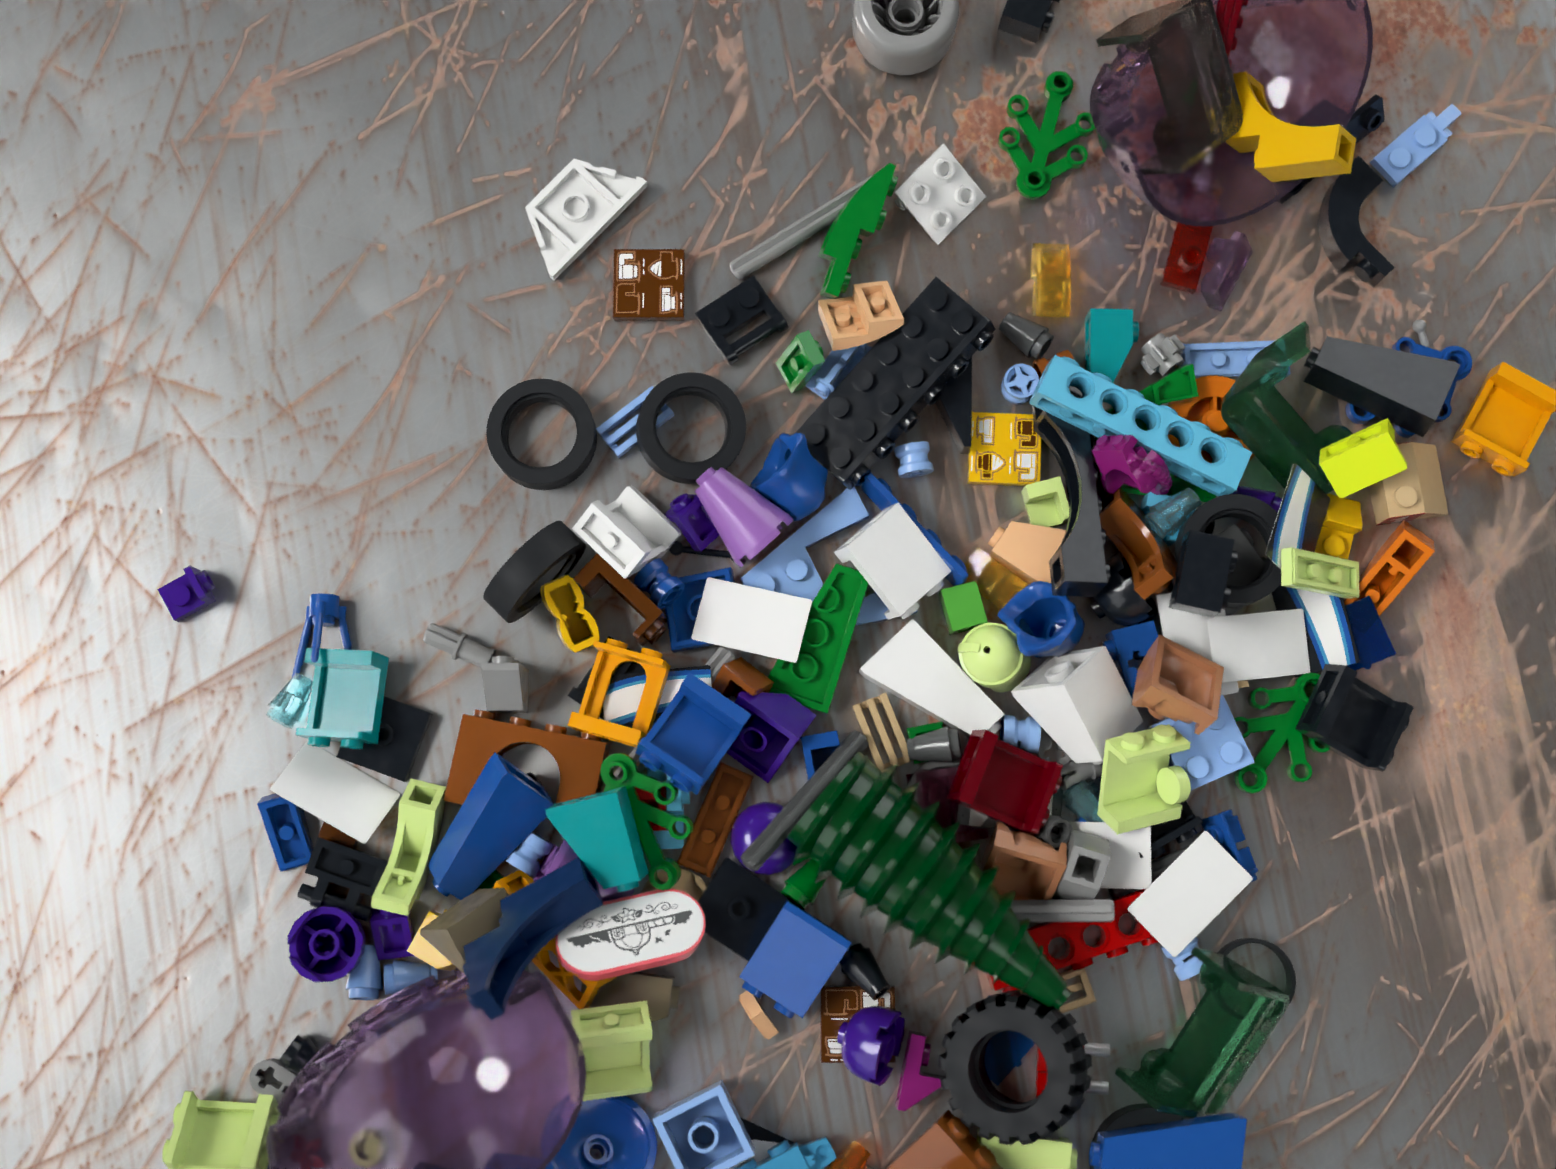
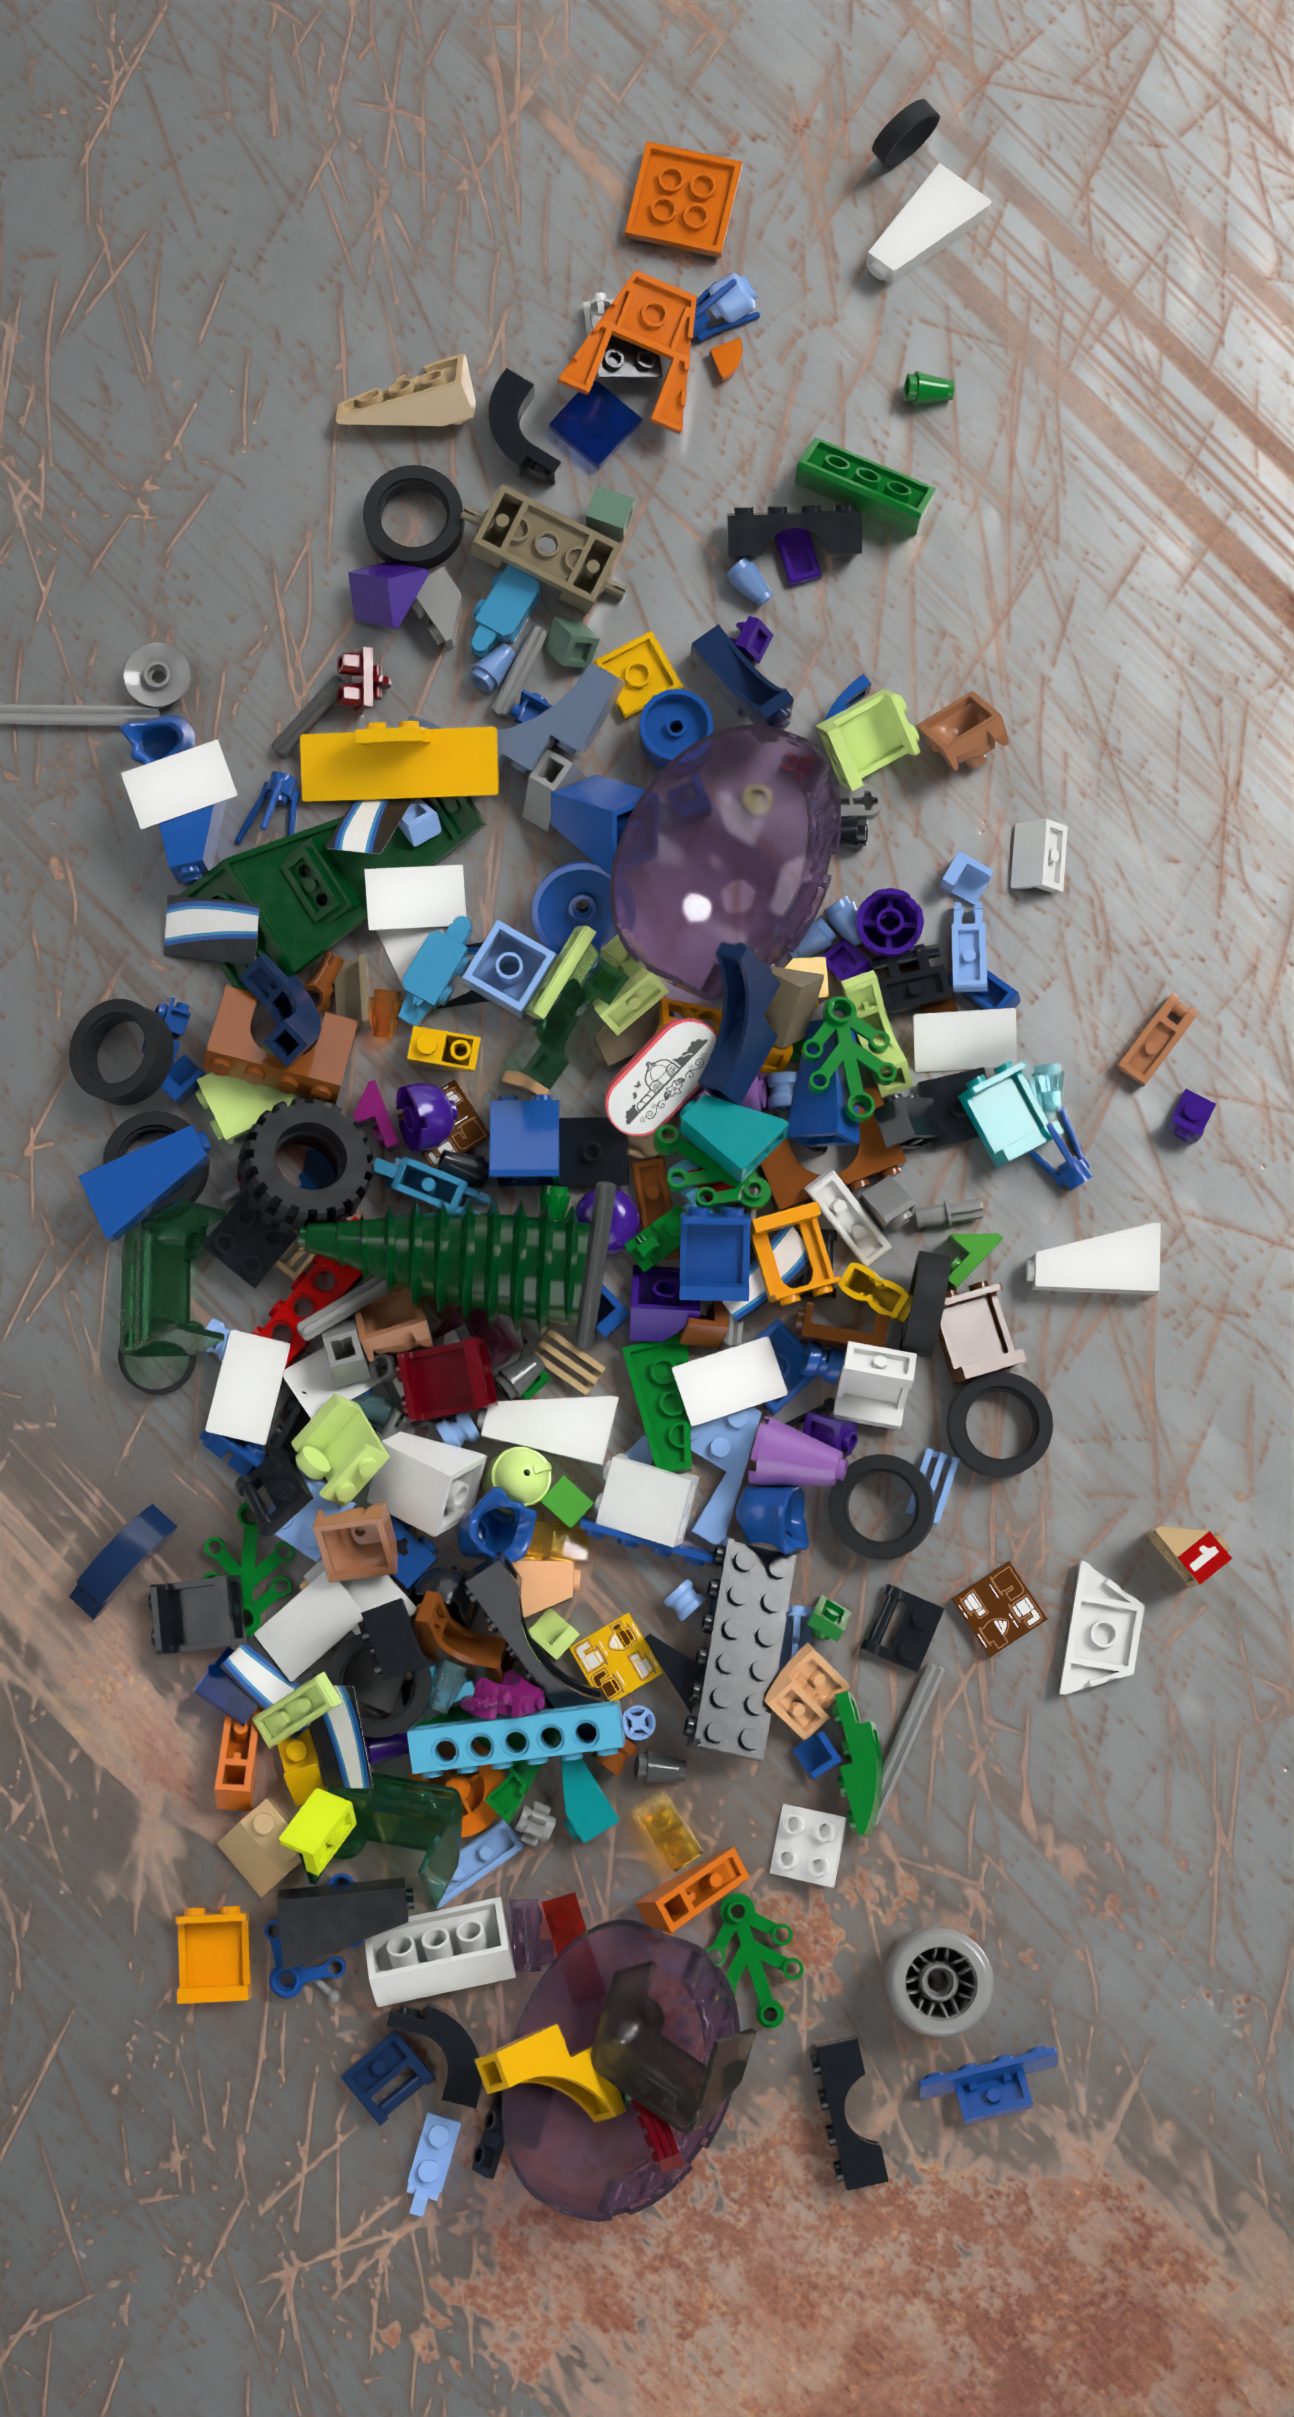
camera: 145 degrees right, 0 degrees up
none -> dark blue arch [69,1503,178,1620]
none -> black hinge [201,1196,298,1289]
none -> black plate [235,1447,314,1537]
none -> dark blue plate [340,2029,436,2126]
none -> white slope [365,1897,516,2007]
none -> dark azure hinge [373,1157,492,1214]
none -> yellow slope [407,1026,481,1072]
none -> clear green arch [512,942,629,1090]
none -> yellowish green tile [525,926,597,1019]
none -> green hinge [624,1204,684,1274]
none -> orange slope [635,1847,750,1934]
none -> blue panel [792,1730,842,1780]
none -> green plant [801,996,897,1123]
none -> white tile [804,1167,892,1267]
none -> black brick [873,1093,947,1149]
none -> nougat brick [916,690,1009,771]
none -> panel [938,1280,1027,1385]
none -> light blue panel [939,851,994,906]
none -> bright green slope [947,1233,1003,1290]
none -> light blue hinge [951,901,987,992]
none -> white panel [1011,819,1068,893]
none -> white slope [1026,1222,1161,1295]
none -> nougat plate [1117,992,1200,1087]
none -> slope [1145,1526,1232,1588]

